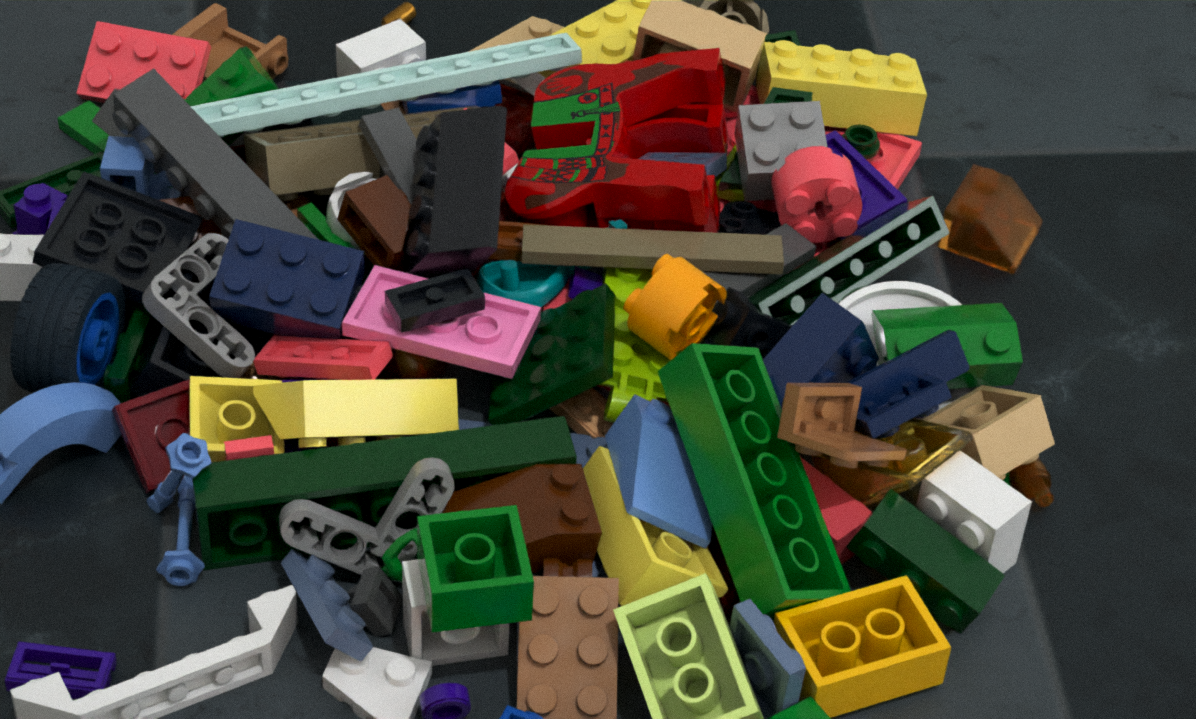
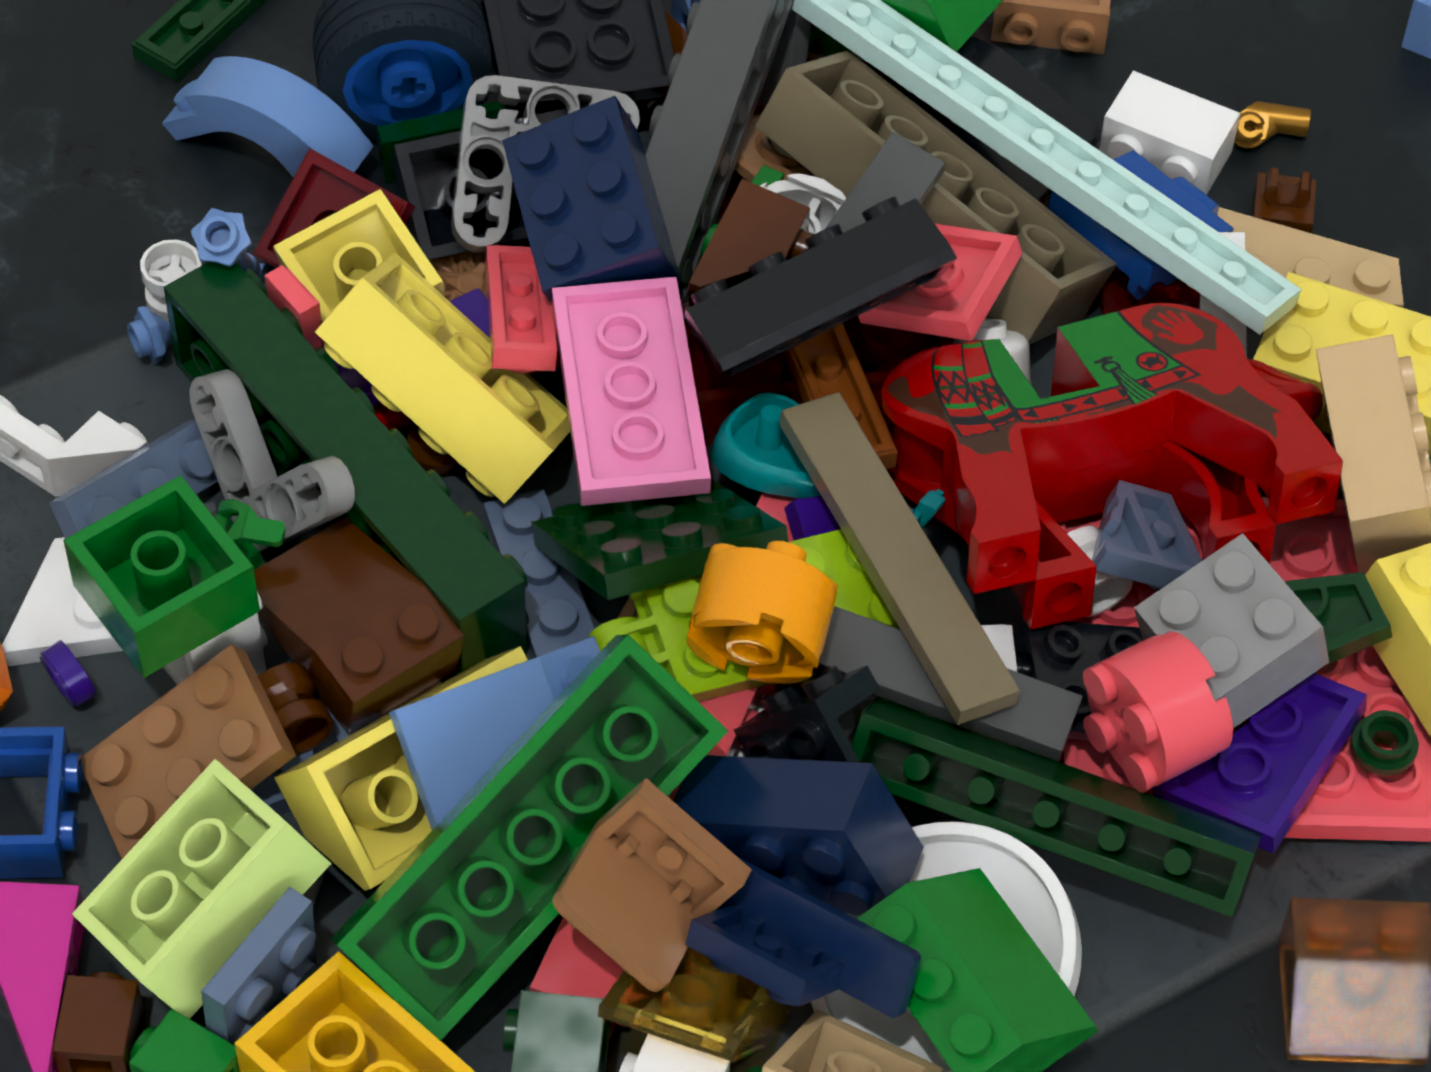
camera: 65 degrees right, 10 degrees up
black plate [385,268,485,333] -> none
none -> white wheel [140,239,202,321]
none -> reddish brown tile [1252,167,1316,233]

